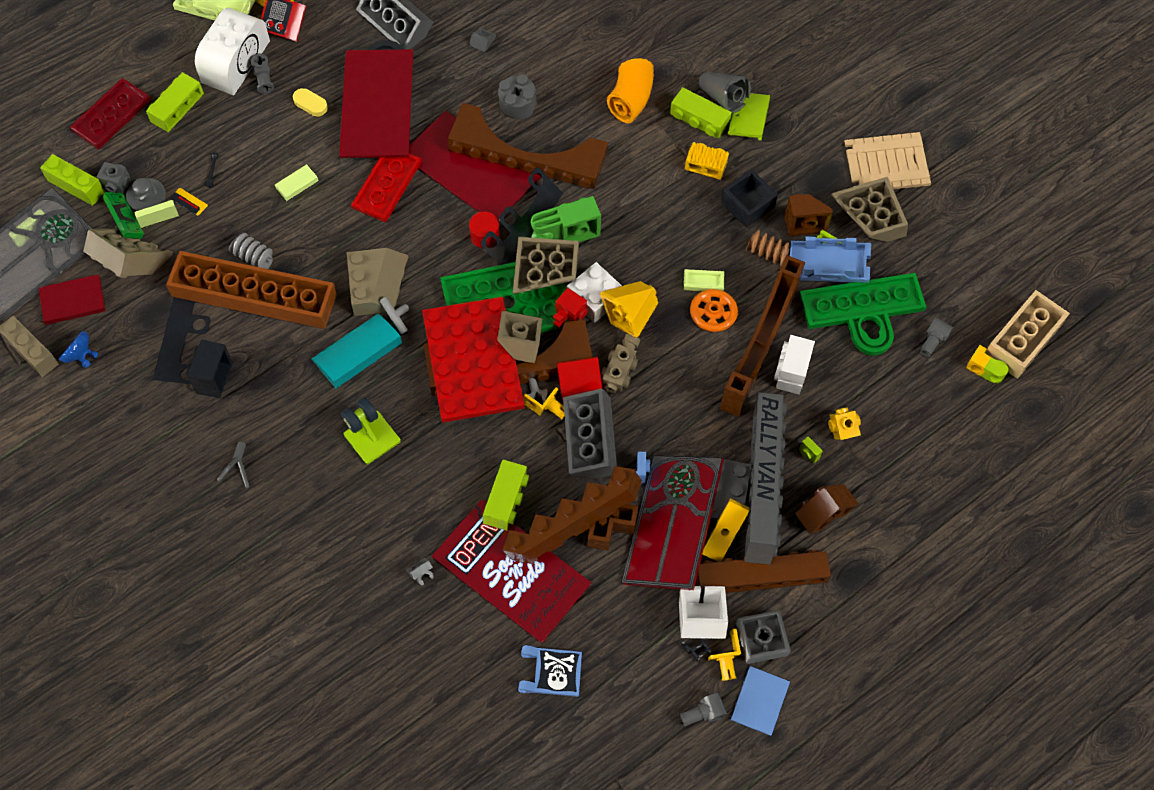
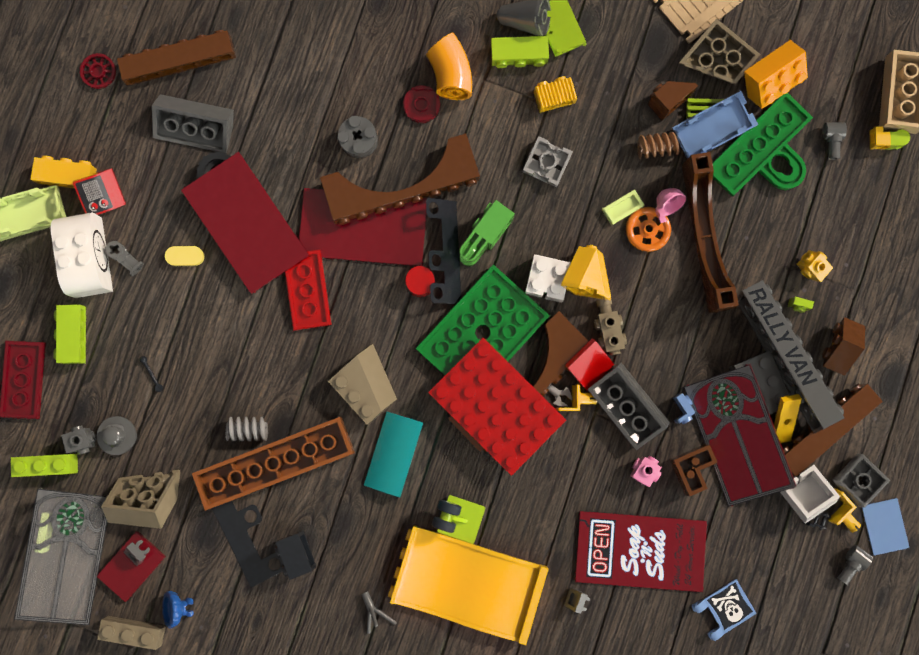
camera: 35 degrees left, 20 degrees up
green tile [103,192,144,238] -> none
yellowish green tile [134,200,179,228] -> none
sticker [170,188,208,216] -> none
yellowish green tile [275,164,319,201] -> none
light grey piece [380,297,409,334] -> none
dark grey slope [470,28,496,52] -> none
lime brick [483,460,529,531] -> none
dark tan slope [497,311,542,363] -> none
reddish brown brick [502,466,642,564] -> none
dark tan wedge [513,237,579,294] -> none
red brick [553,288,588,329] -> none
black piece [721,169,778,228] -> none
white piece [774,335,815,395] -> none
none -> dark grey tile [124,540,150,566]
none -> yellow panel [388,525,549,645]
none -> dark red tile [403,85,440,123]
none -> light grey brick [523,136,573,187]
none -> bright pink brick [630,456,662,487]
none -> bright pink piece [656,188,686,223]
none -> light orange brick [744,40,808,109]

